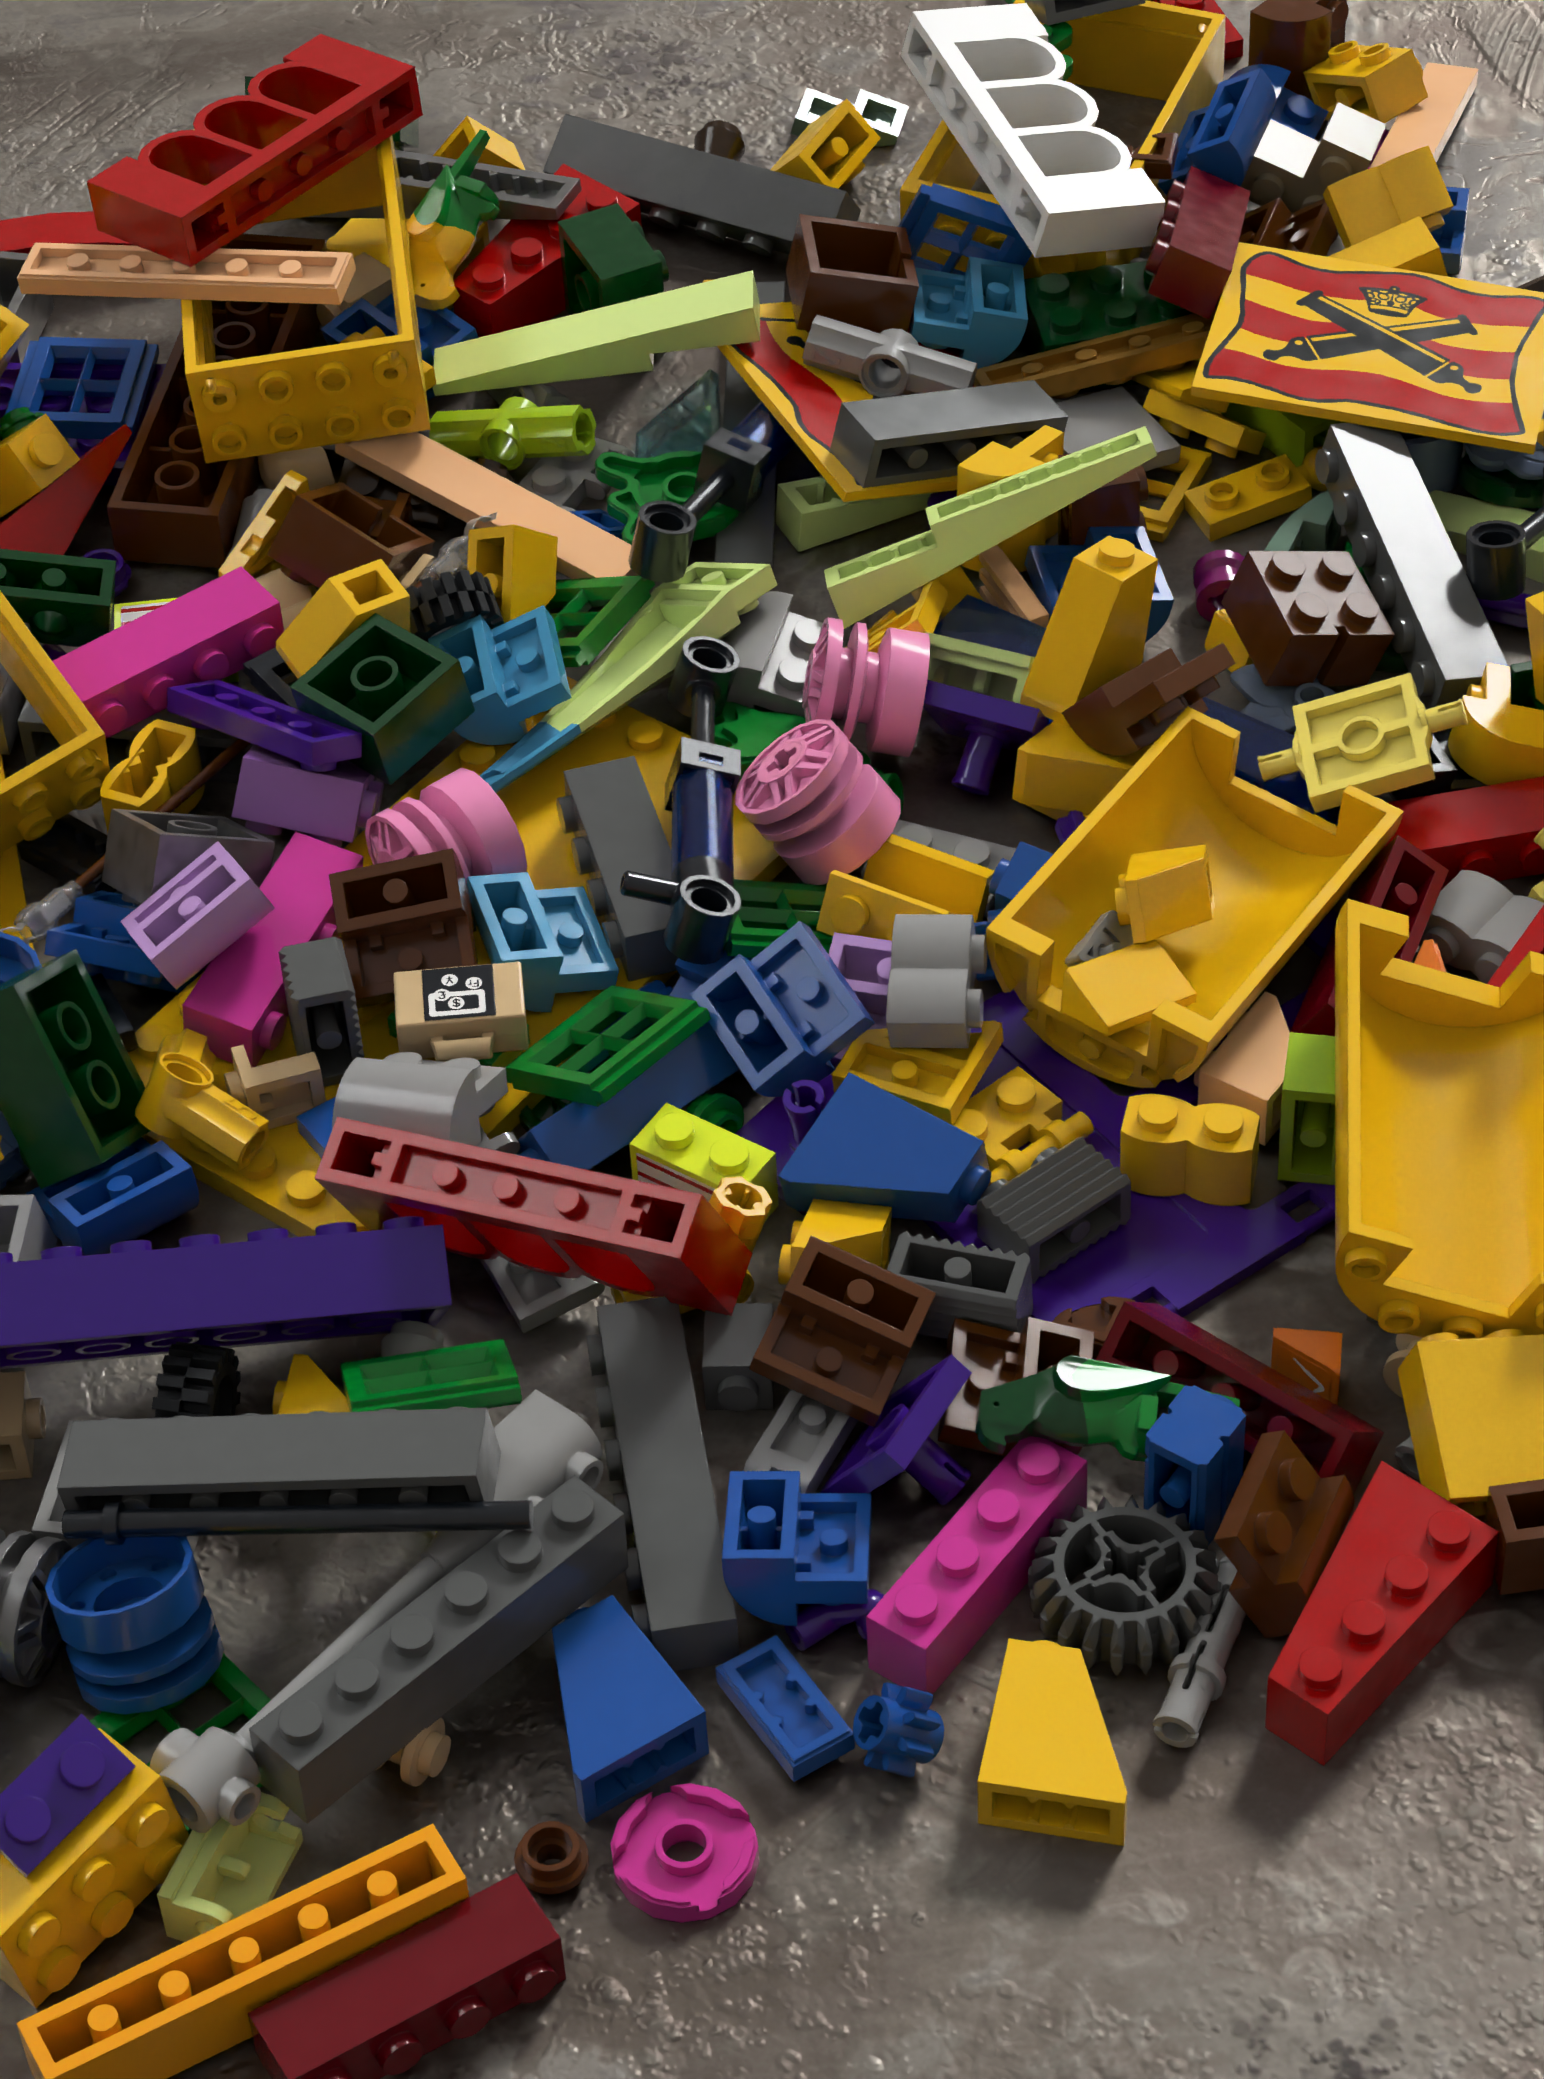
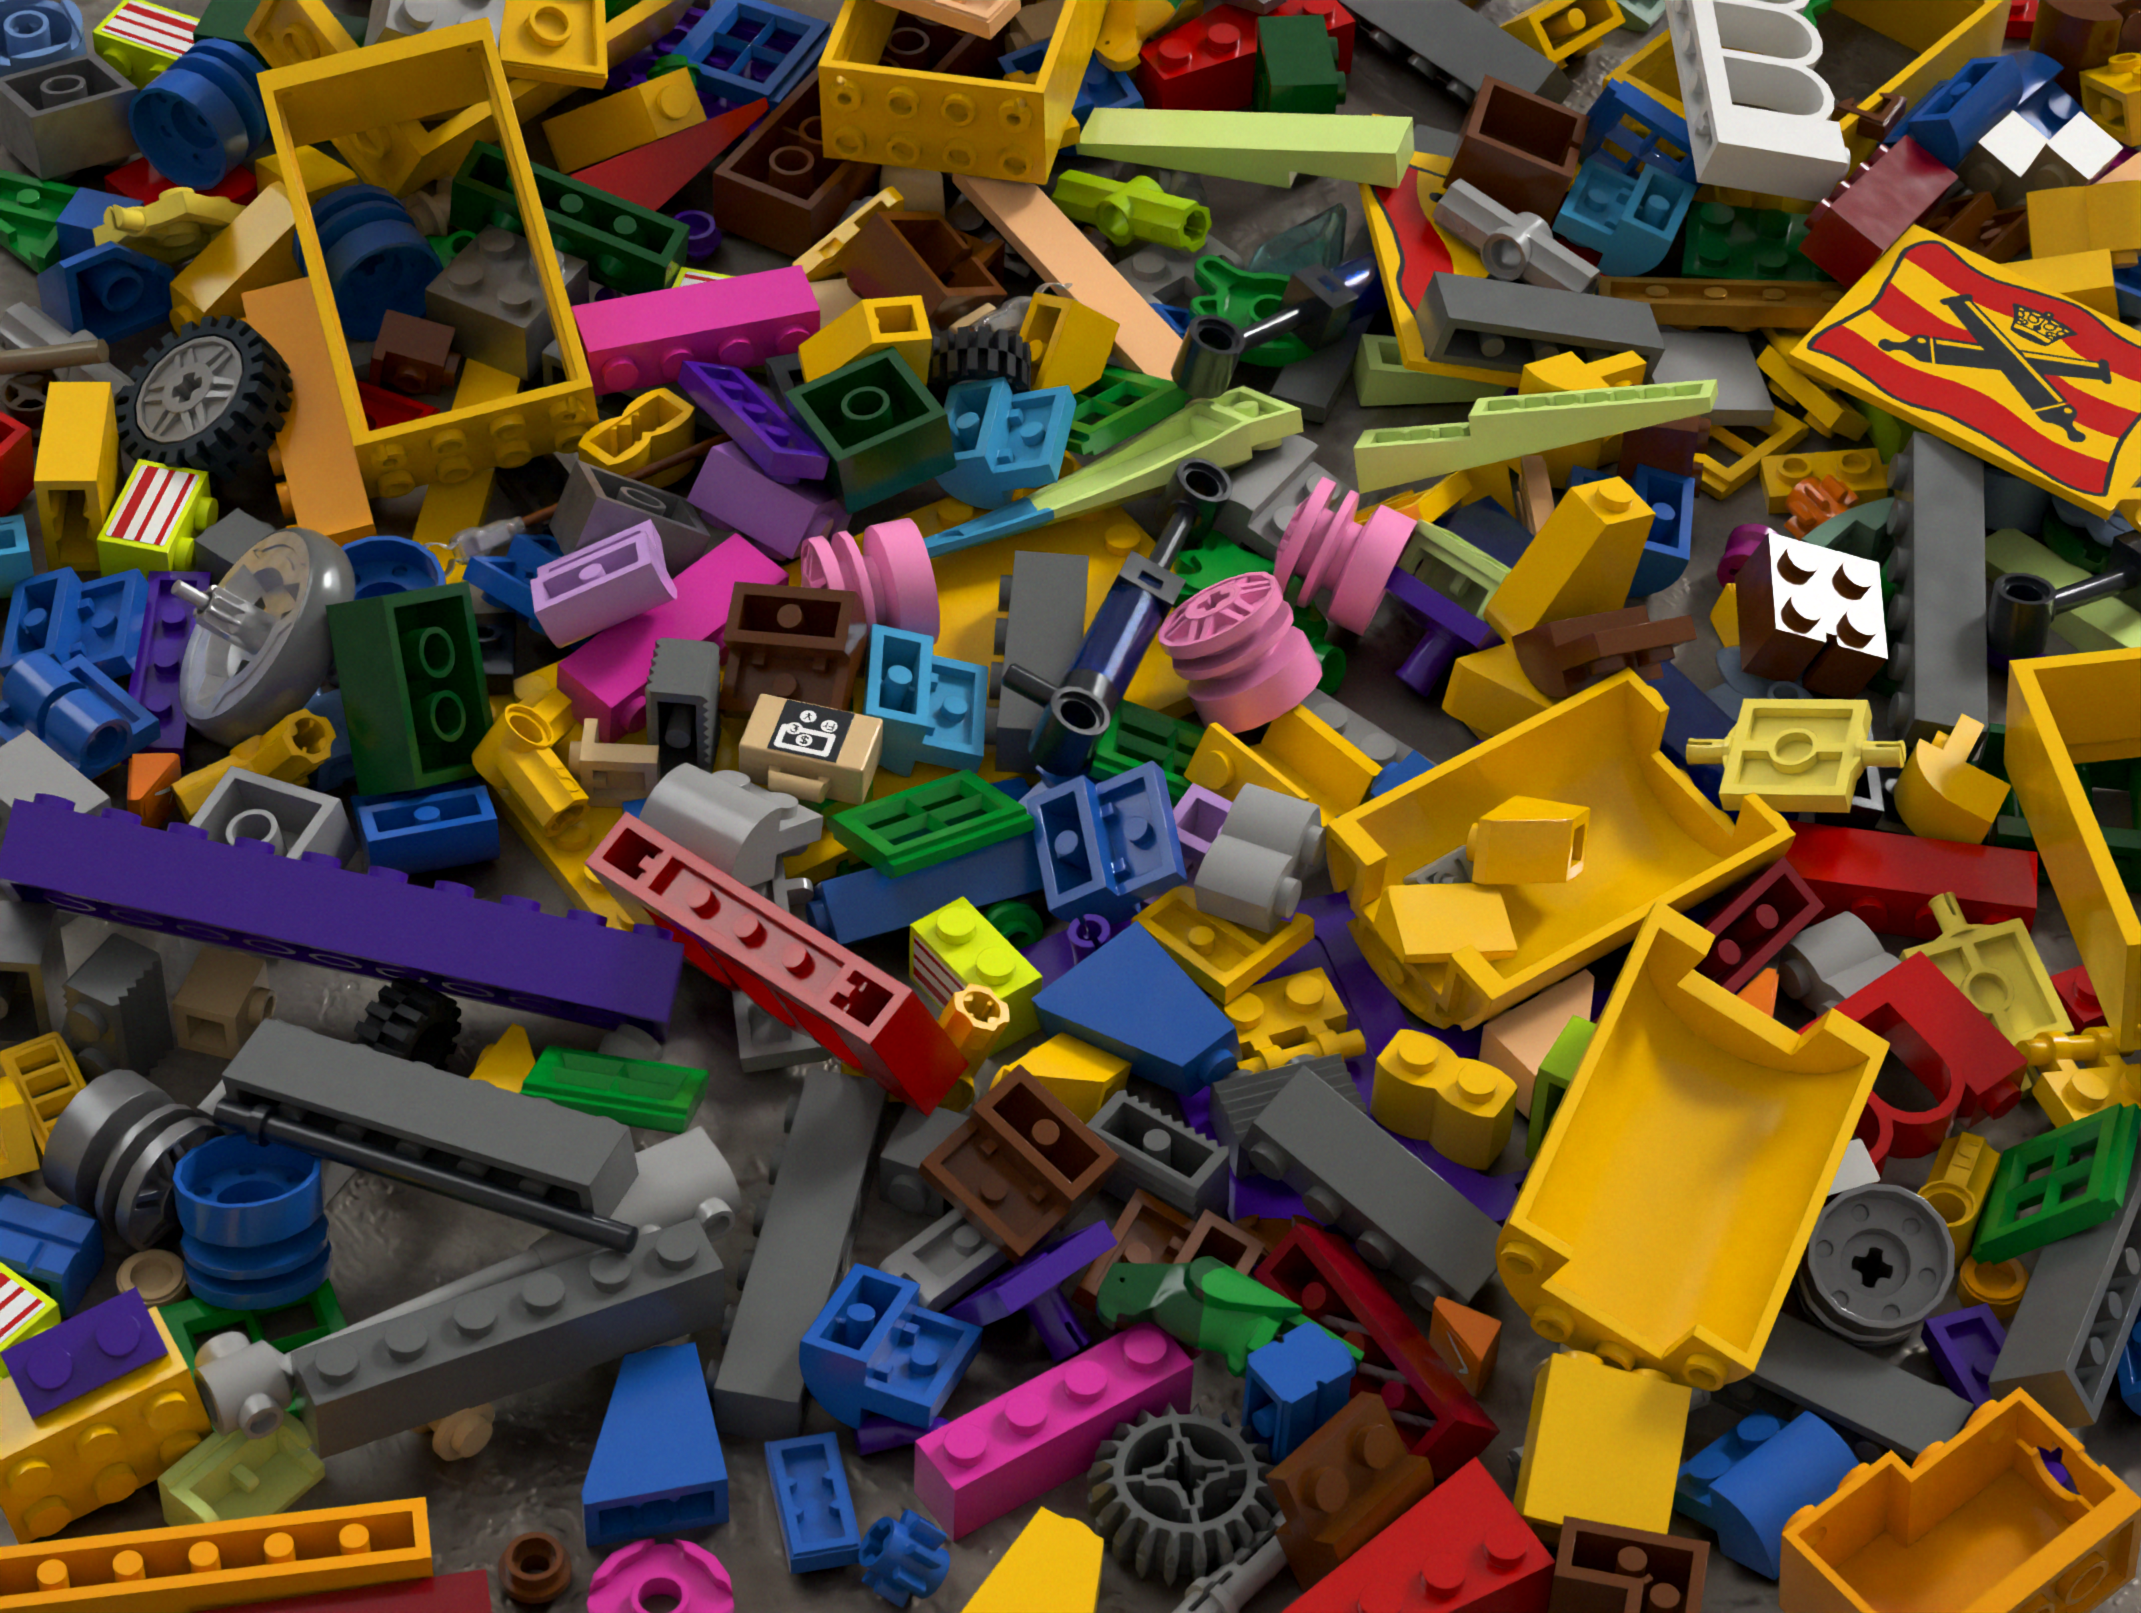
camera: 15 degrees right, 0 degrees up
none -> tan tile [116,1249,189,1309]
none -> dark grey brick [1241,1065,1502,1312]
none -> orange gear [1784,474,1860,541]

